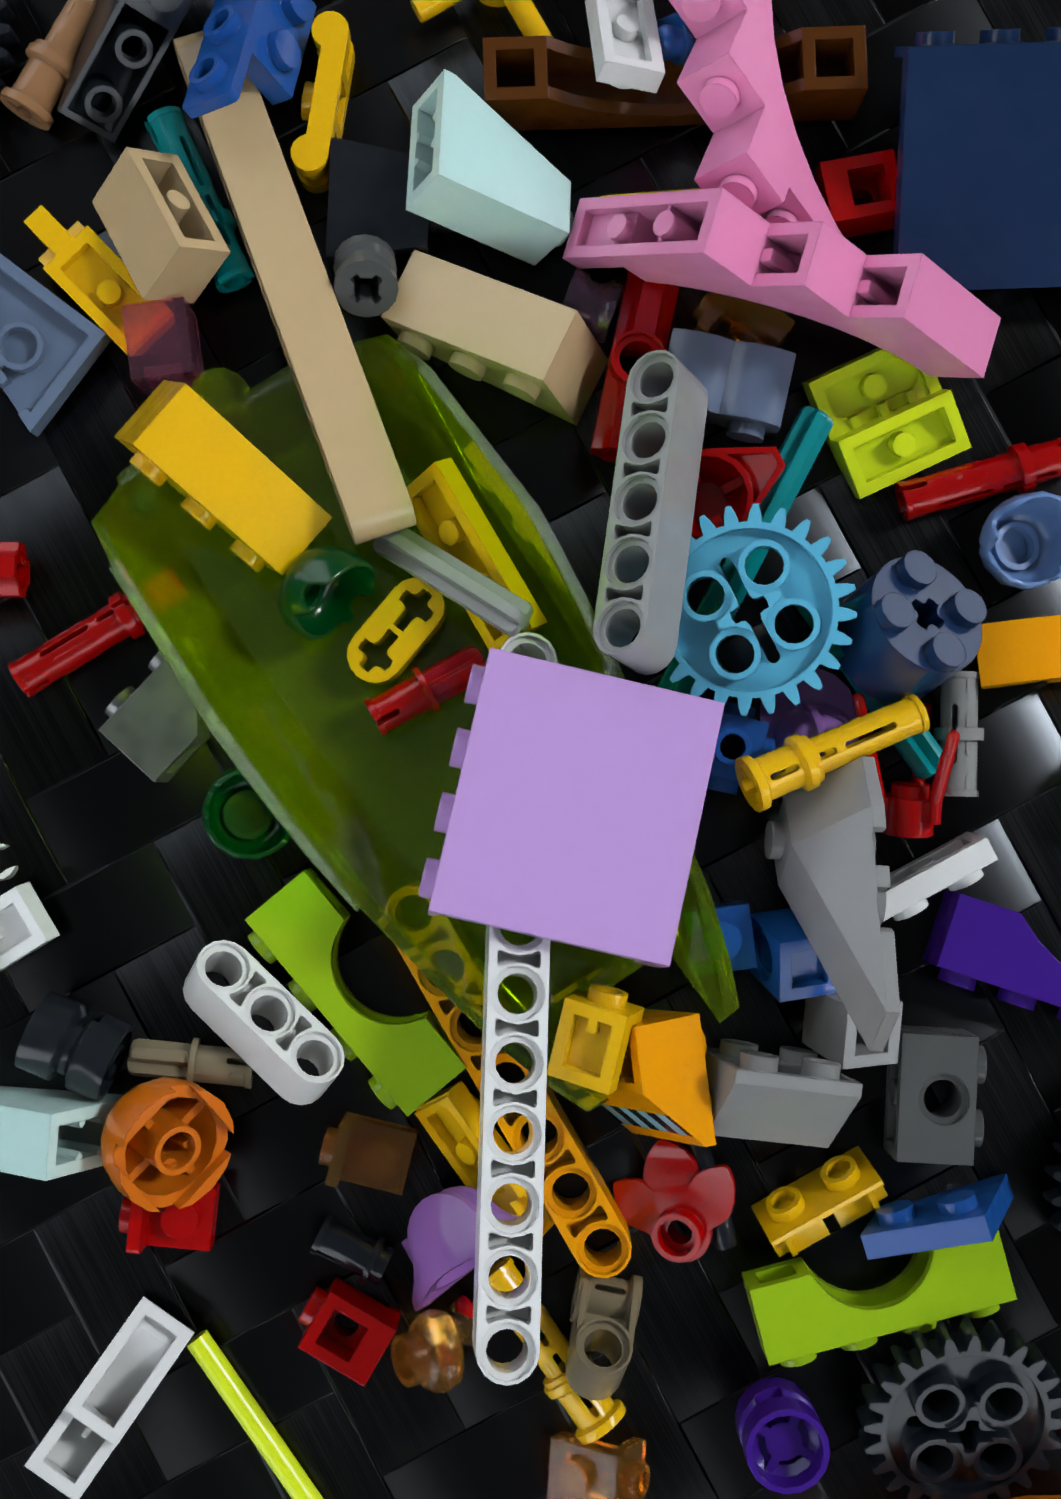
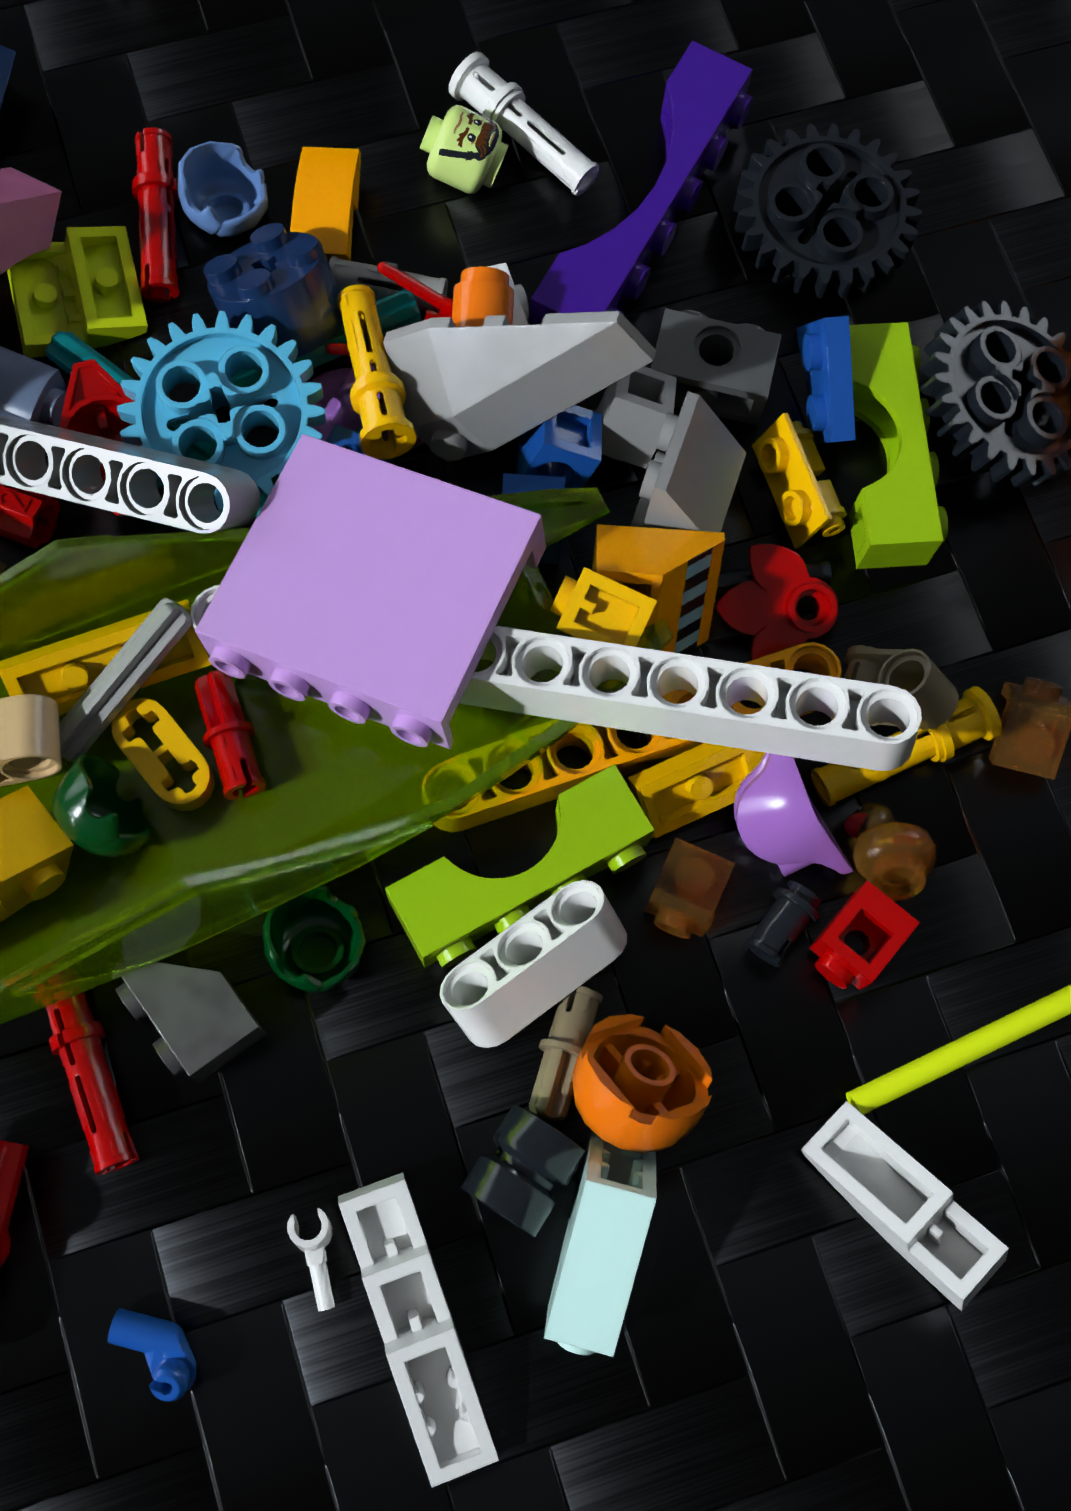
camera: 85 degrees left, 15 degrees down
red bracket [119,1183,220,1254] -> none
dark purple wheel [735,1377,830,1495] -> none
none -> orange brick [452,266,514,327]

